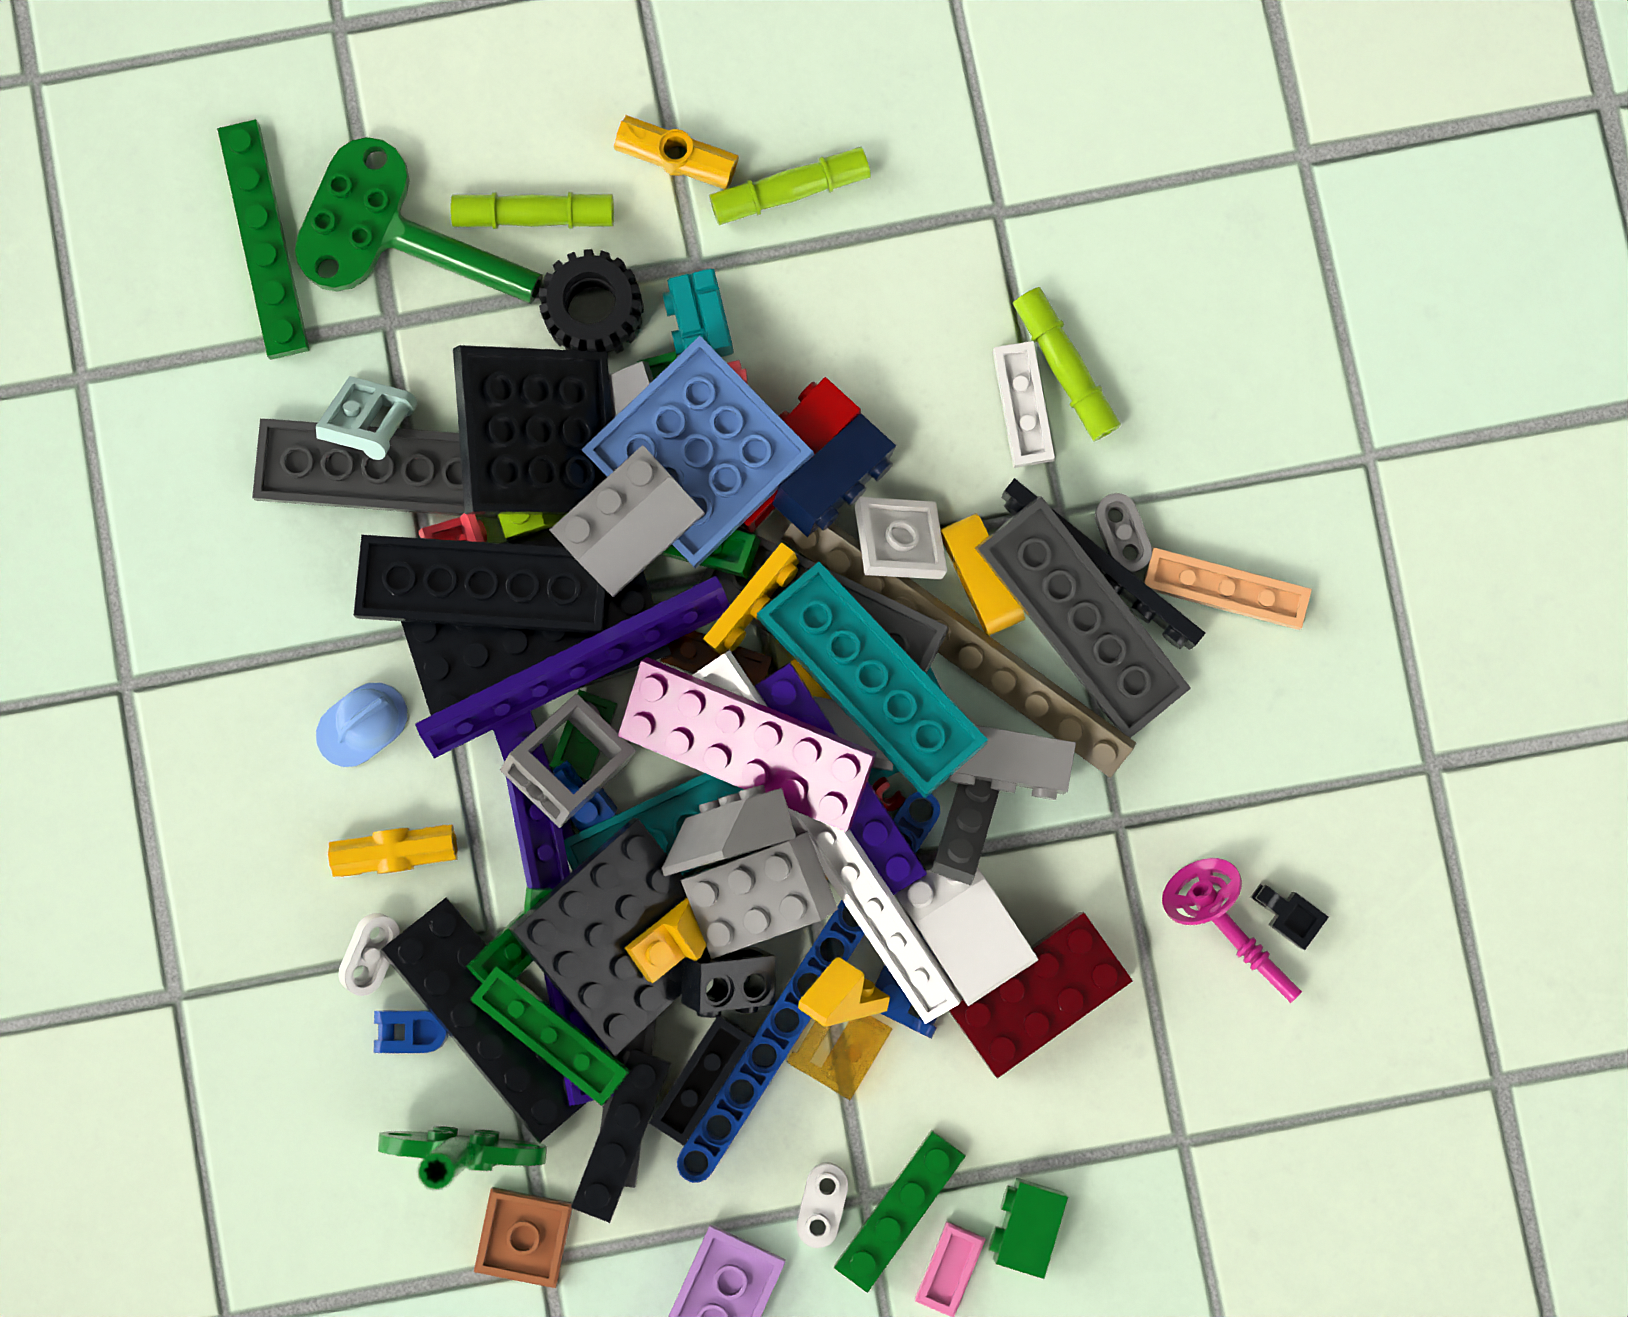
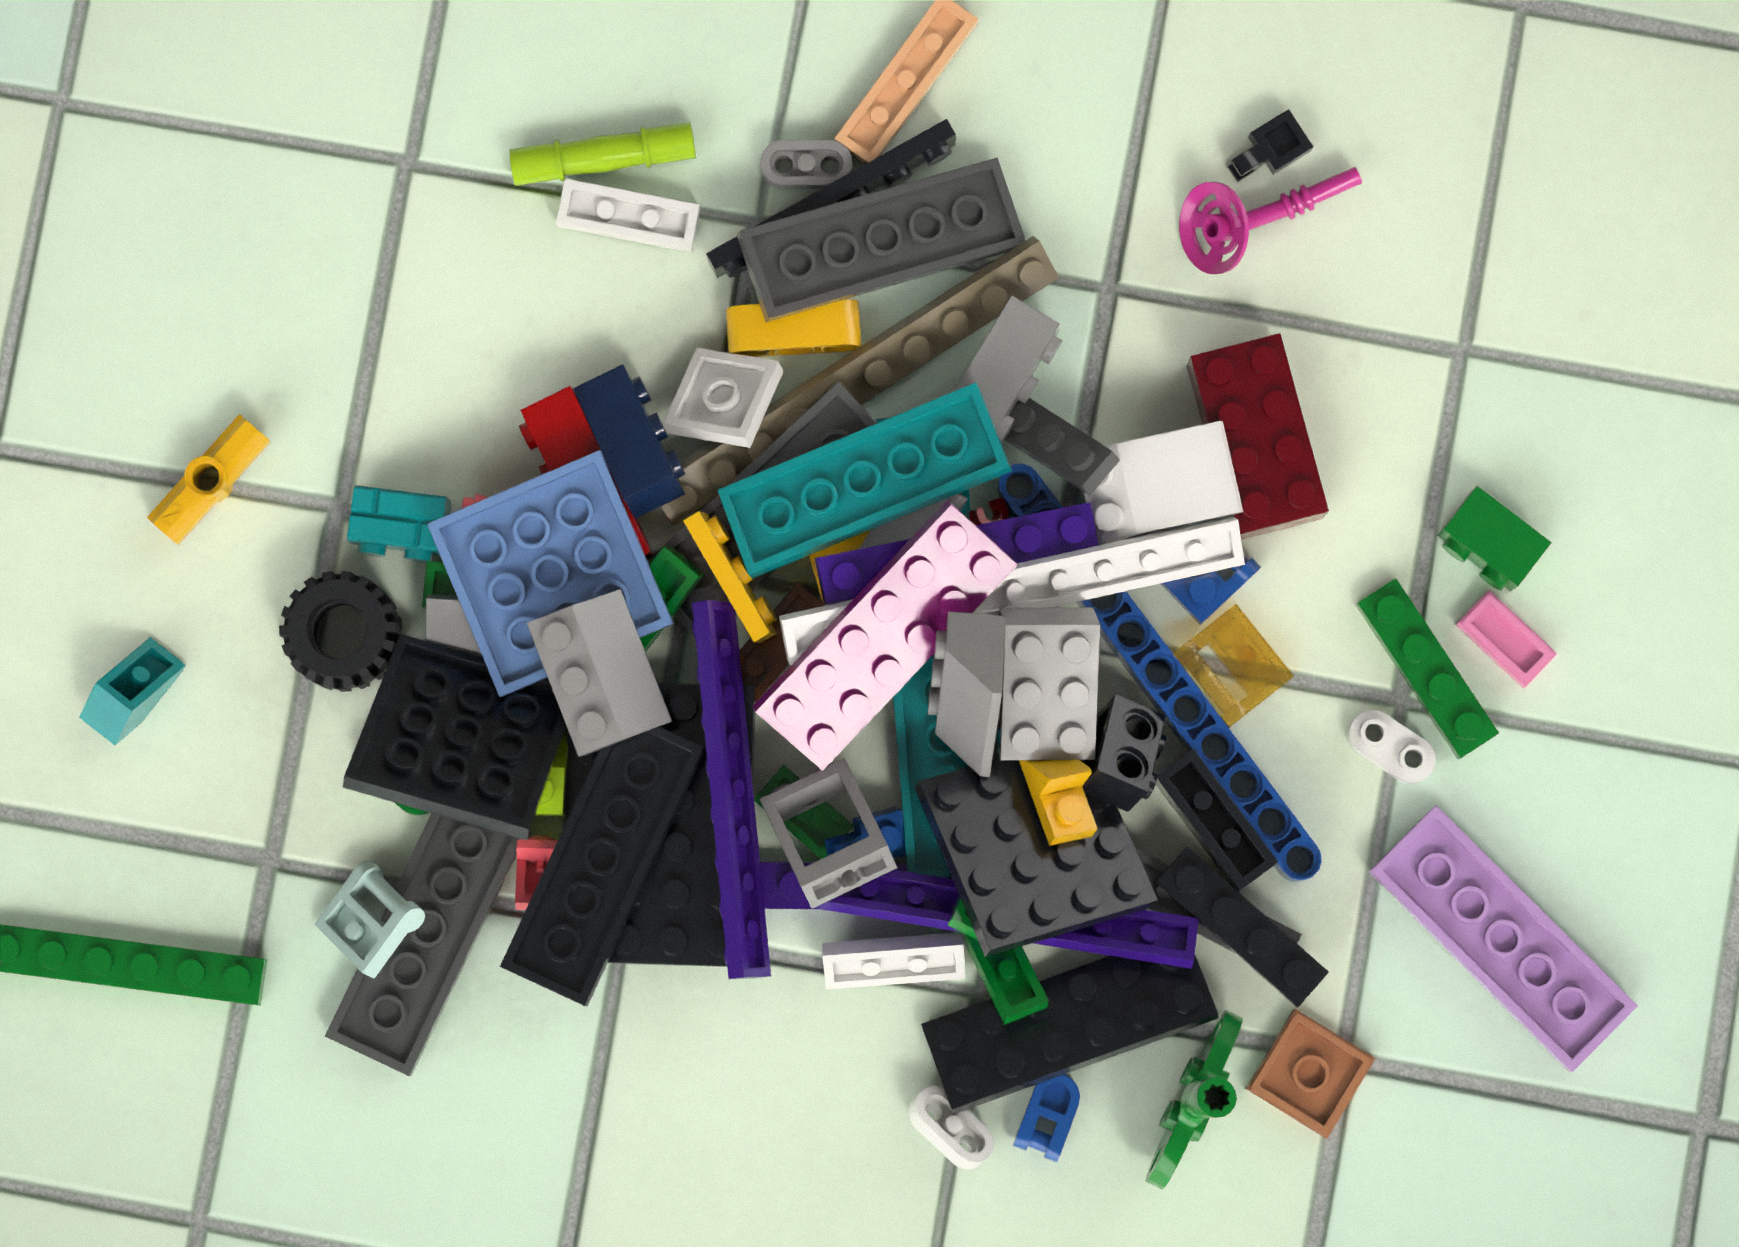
camera: 65 degrees left, 0 degrees up
green piece [295,137,543,304] -> none
light blue piece [316,683,407,767] -> none
yellow piece [328,825,458,877] -> none
lime piece [451,192,614,229] -> none
green plate [470,965,630,1106] -> none
lime piece [709,147,871,225] -> none
yellow slope [798,957,890,1027] -> none
none -> teal slope [79,637,186,746]
none -> white plate [822,932,966,990]

